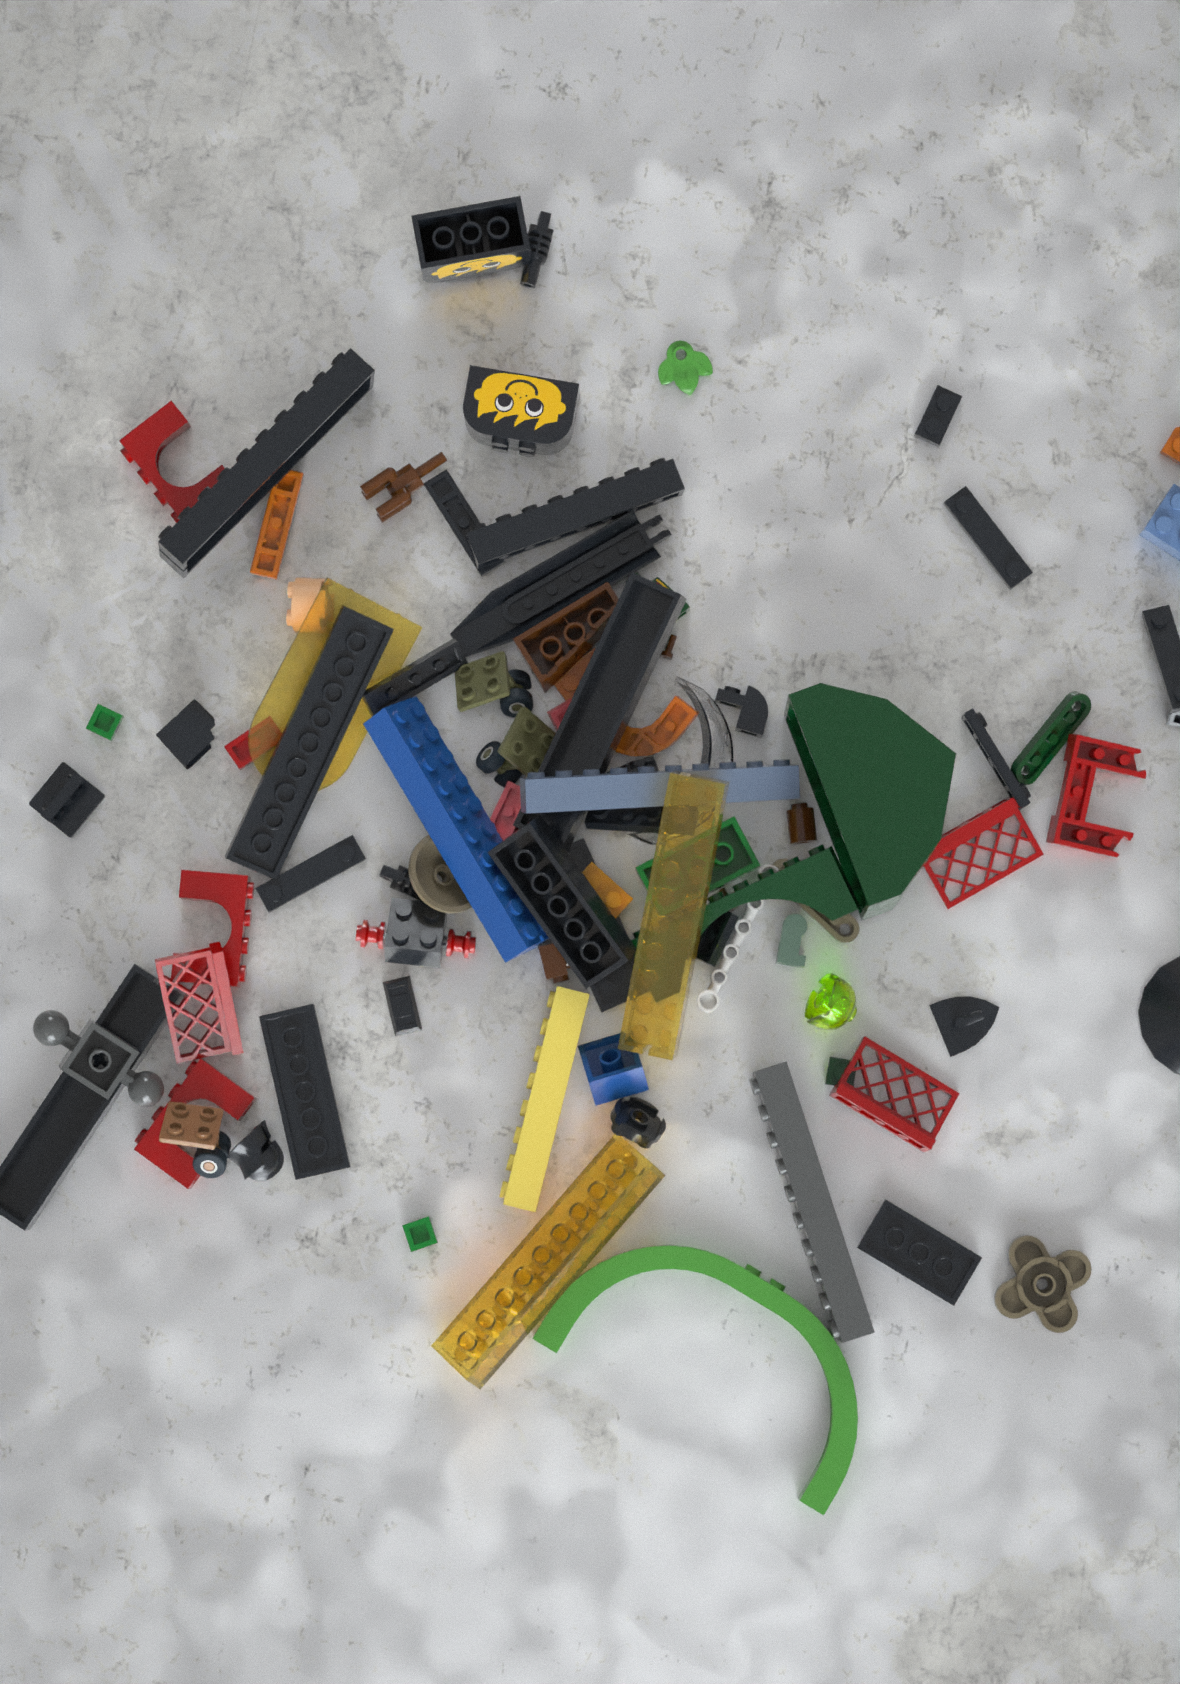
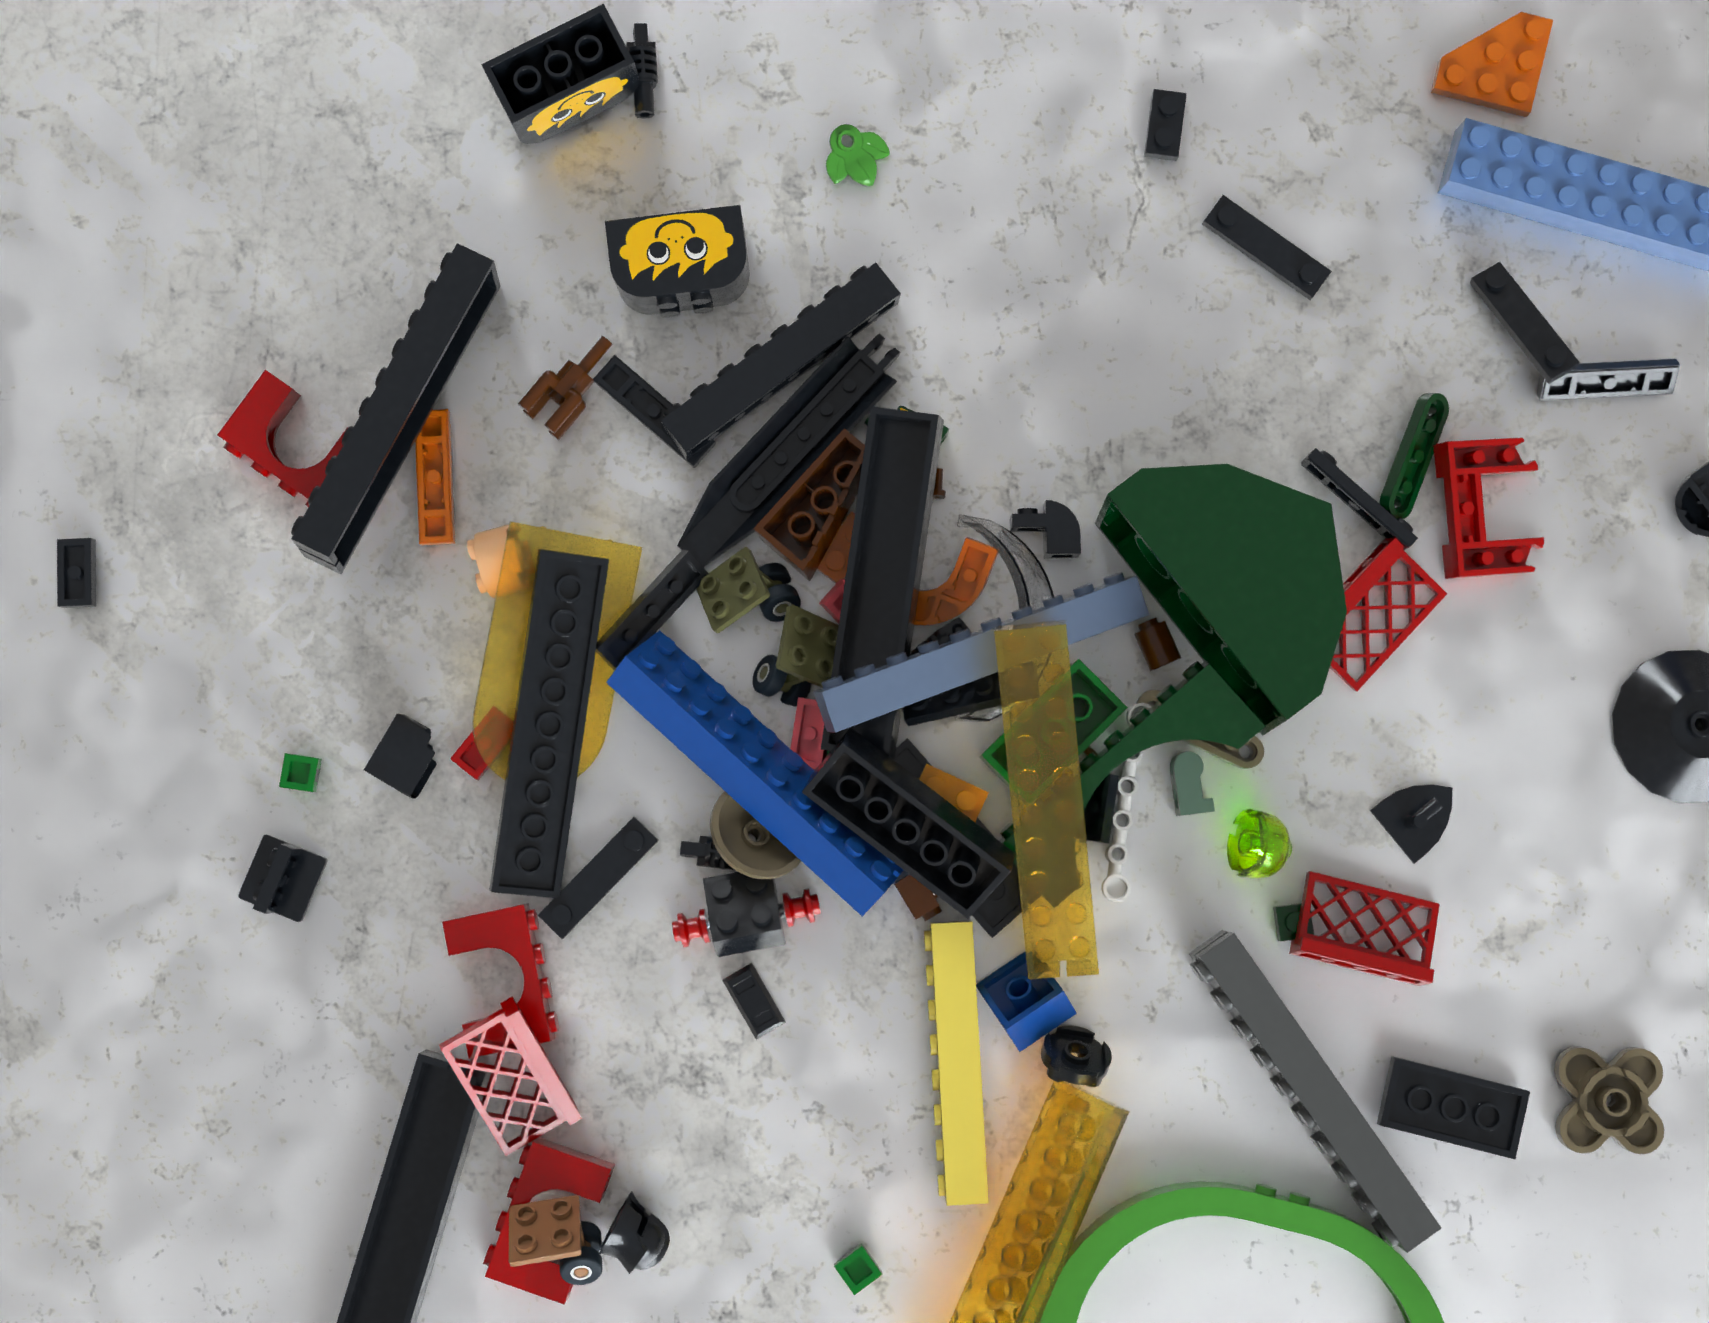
camera: 20 degrees left, 0 degrees up
dark grey brick [33,1010,164,1107] -> none
black plate [259,1004,351,1180] -> none

